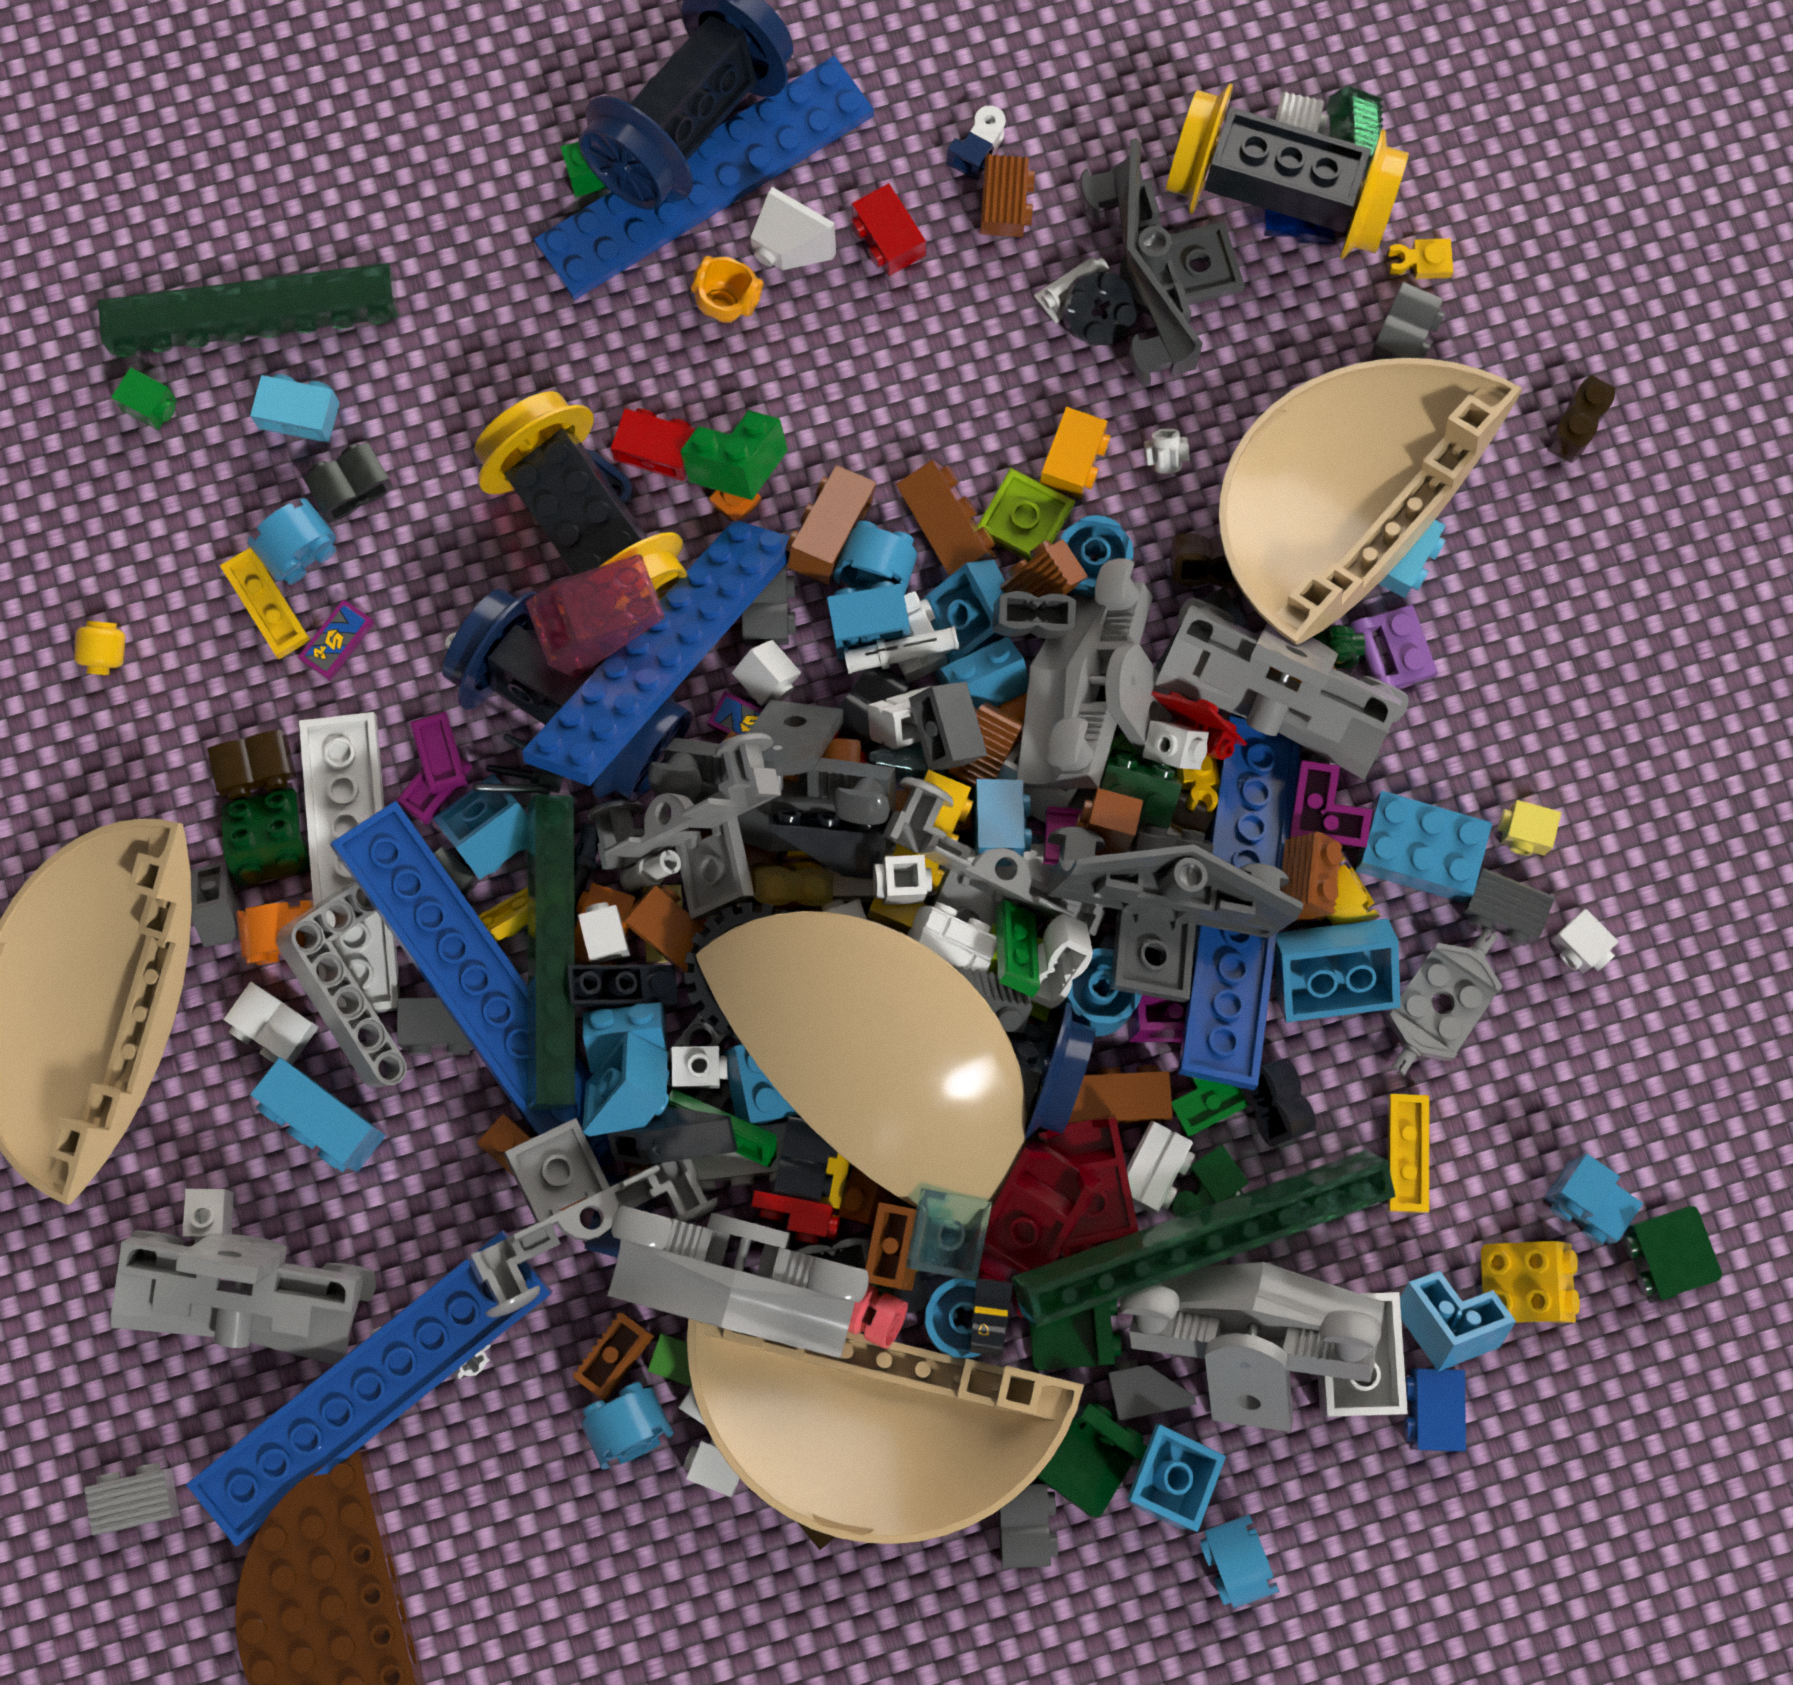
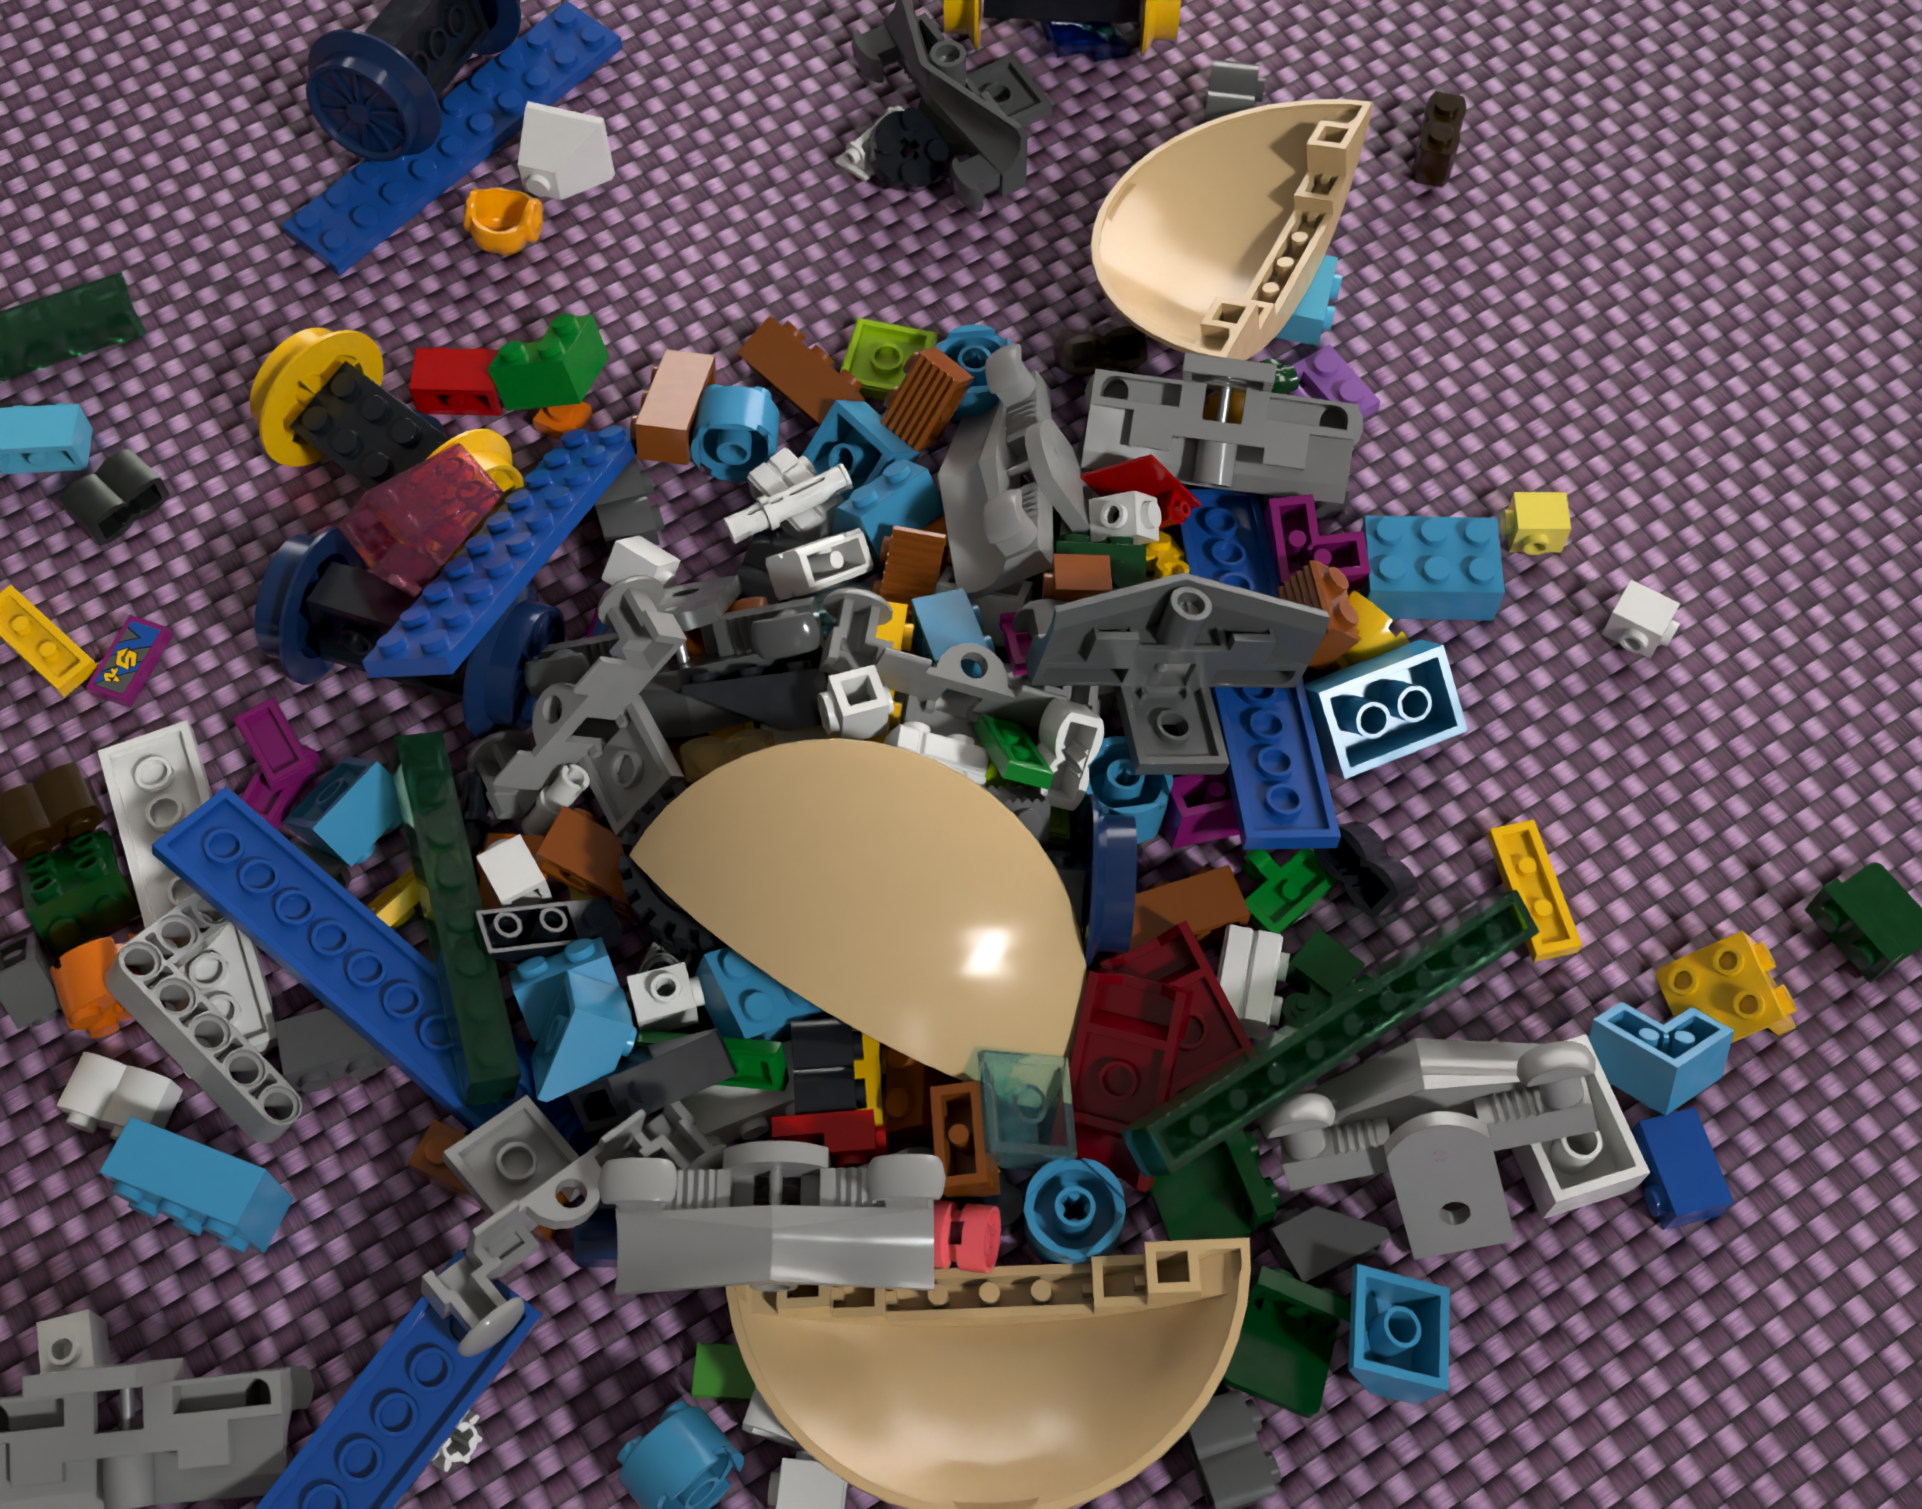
camera: 15 degrees left, 15 degrees down
dark azure brick [247,499,337,585] -> none
black plant [472,733,563,796] -> none
green brick [561,141,607,198] -> none
dark orange brick [573,1313,654,1400] -> none
dark azure brick [827,581,911,661] -> none
red brick [849,183,926,276] -> none
dark grey brick [909,682,987,771] -> none
leg [946,106,1006,181] -> none
black leg [970,1277,1013,1357] -> none
dark orange brick [980,154,1035,237] -> none
dark grey brick [992,591,1076,639] -> none
light orange brick [1040,407,1111,499] -> none
white gear [1144,429,1190,474] -> none
dark azure brick [1200,1514,1280,1609] -> none
yellow plate [1387,238,1453,279] -> none
light grey plate [1387,928,1503,1076] -> none
dark grey brick [1461,868,1555,946] -> none
dark azure brick [1543,1153,1643,1245] -> none

